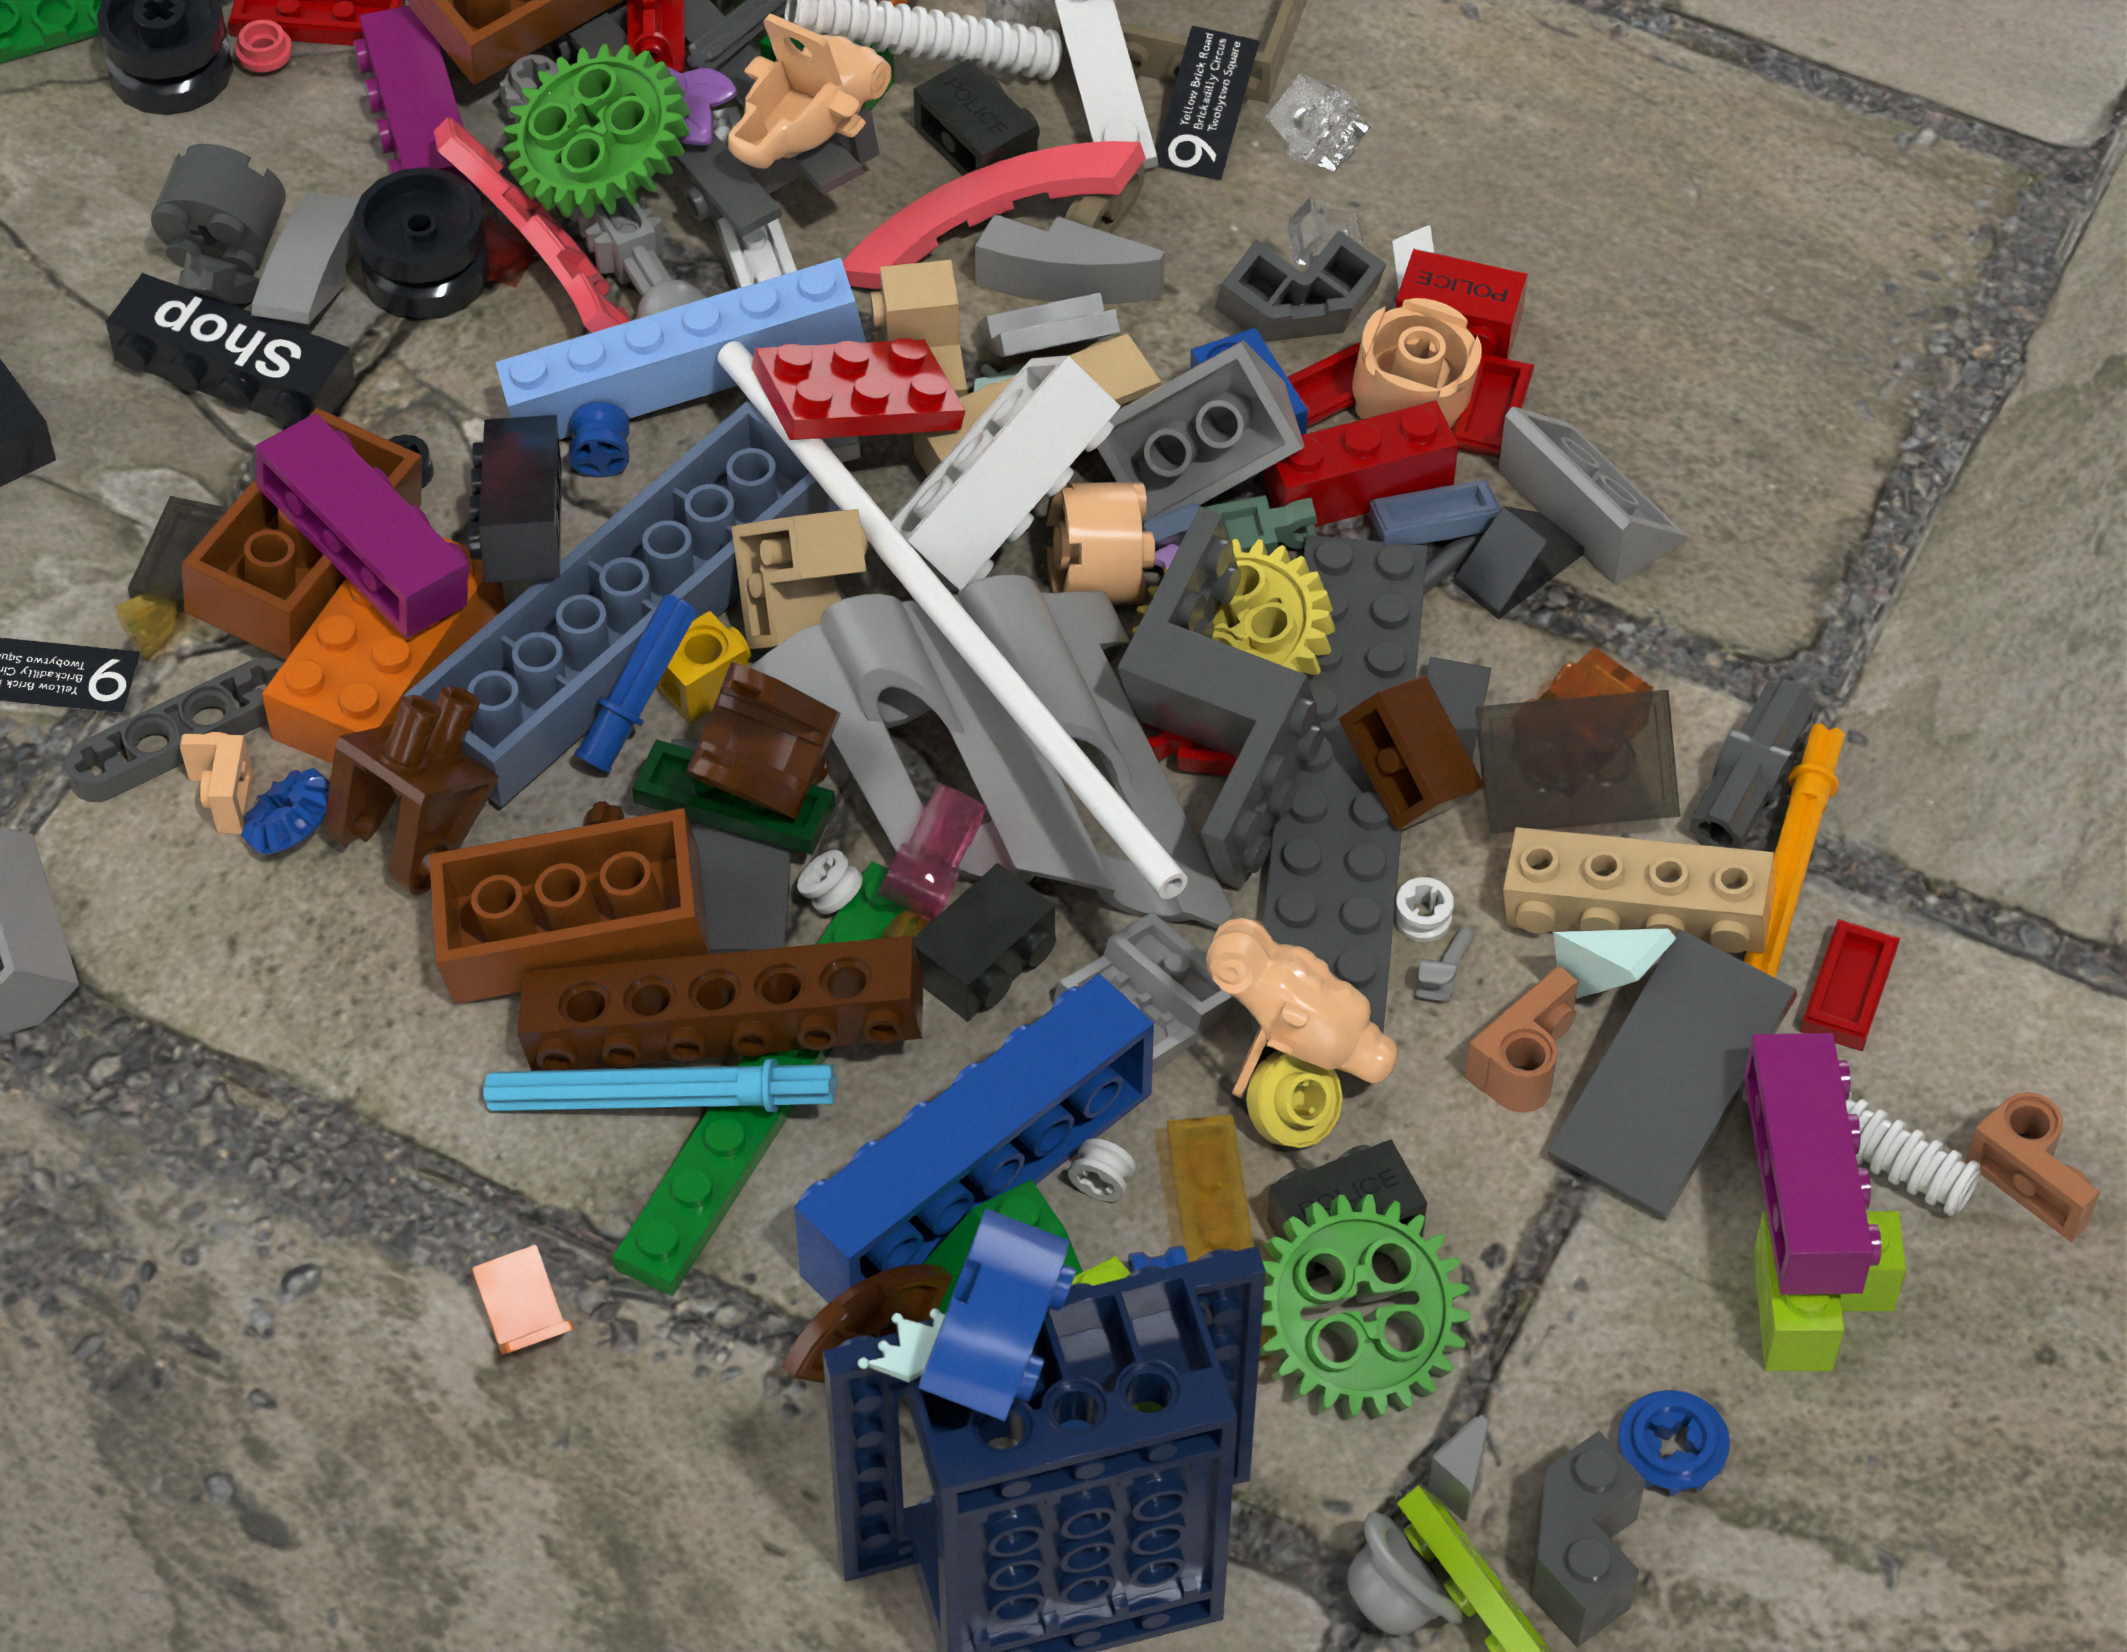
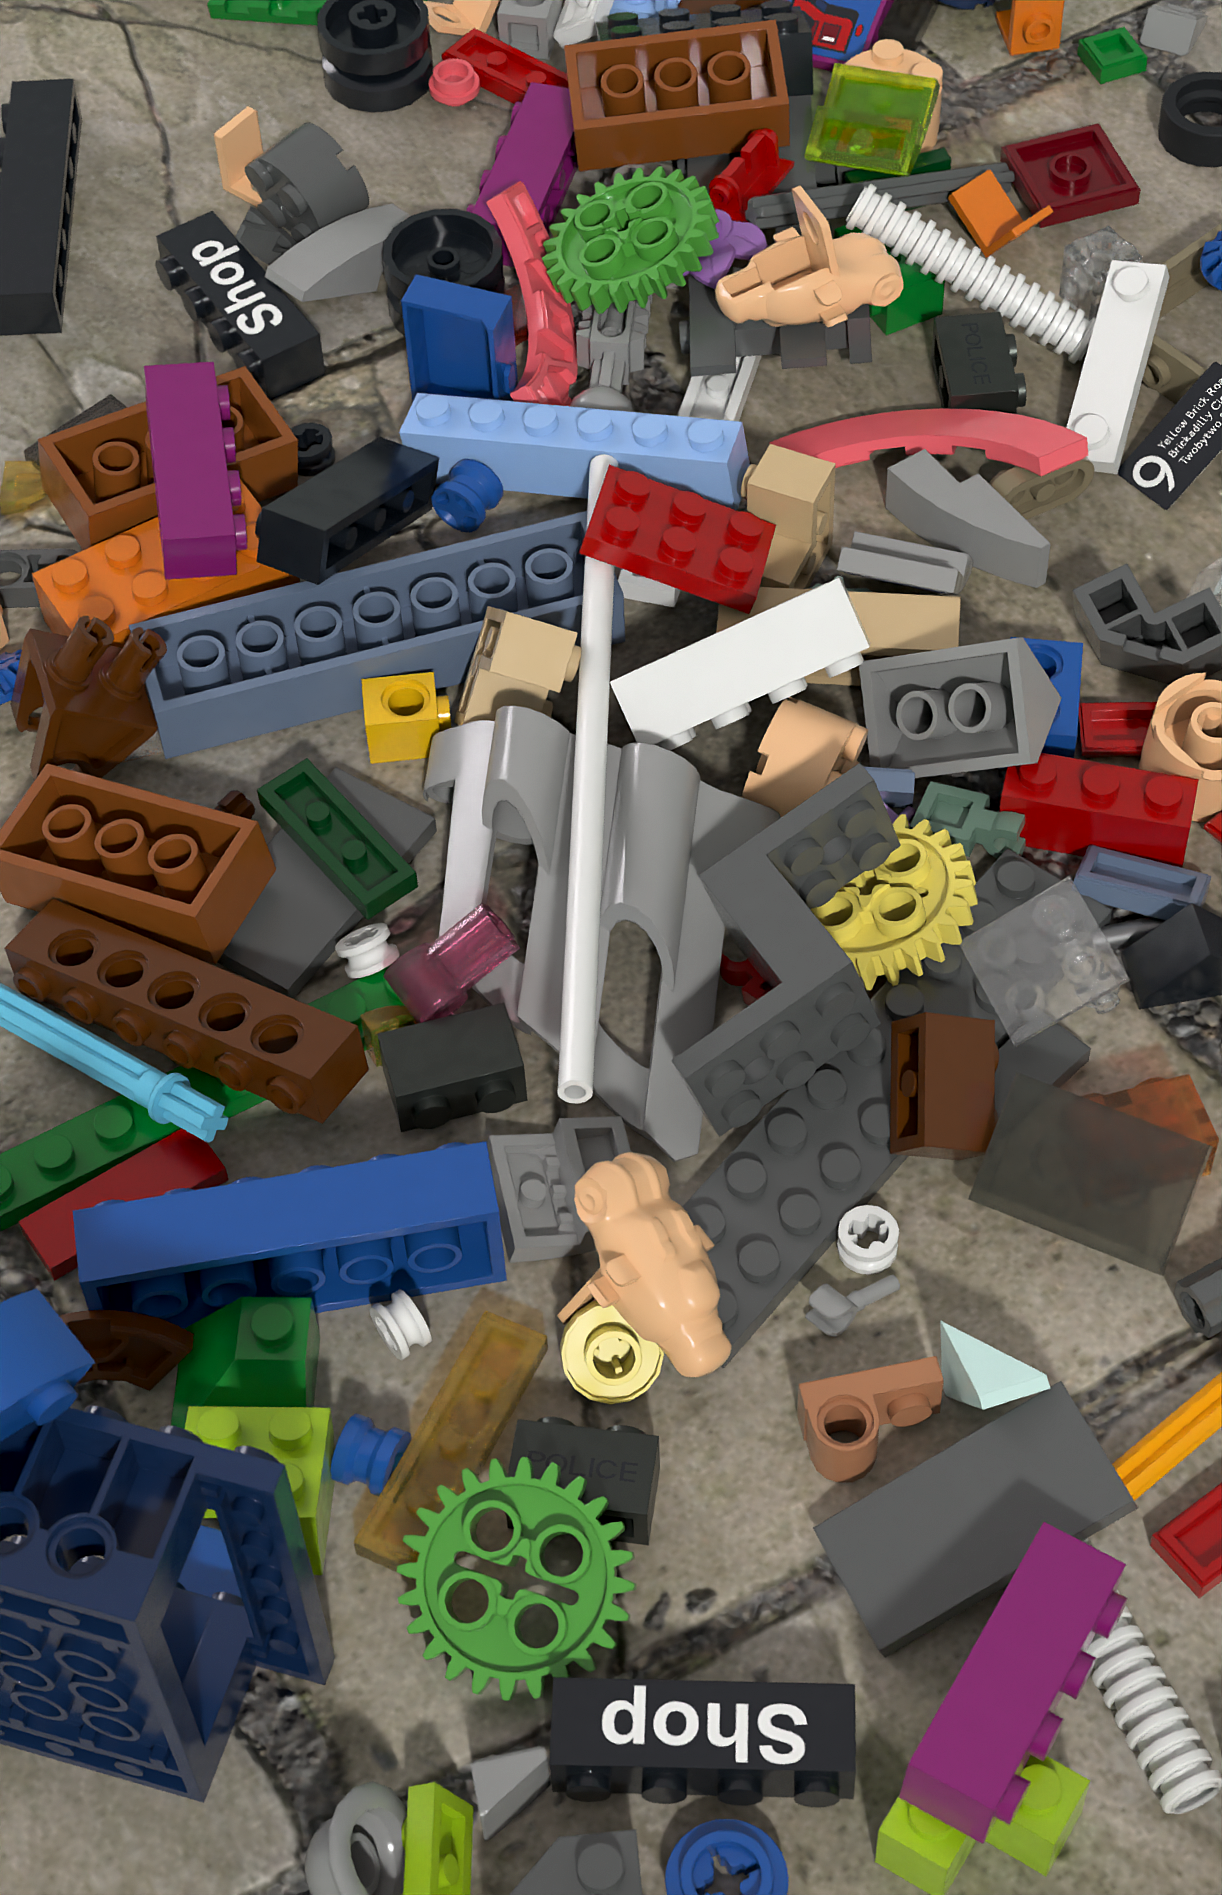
camera: 35 degrees right, 0 degrees up
blue axle [574,594,696,773] -> none
reddish brown piece [685,662,841,820] -> none
tan brick [1503,827,1775,953] -> none
none -> red tile [18,1128,229,1281]
none -> light nougat bracket [214,106,263,207]
none -> blue container [401,274,518,402]
none -> black brick [549,1677,856,1808]
none -> clear hinge [960,876,1130,1047]

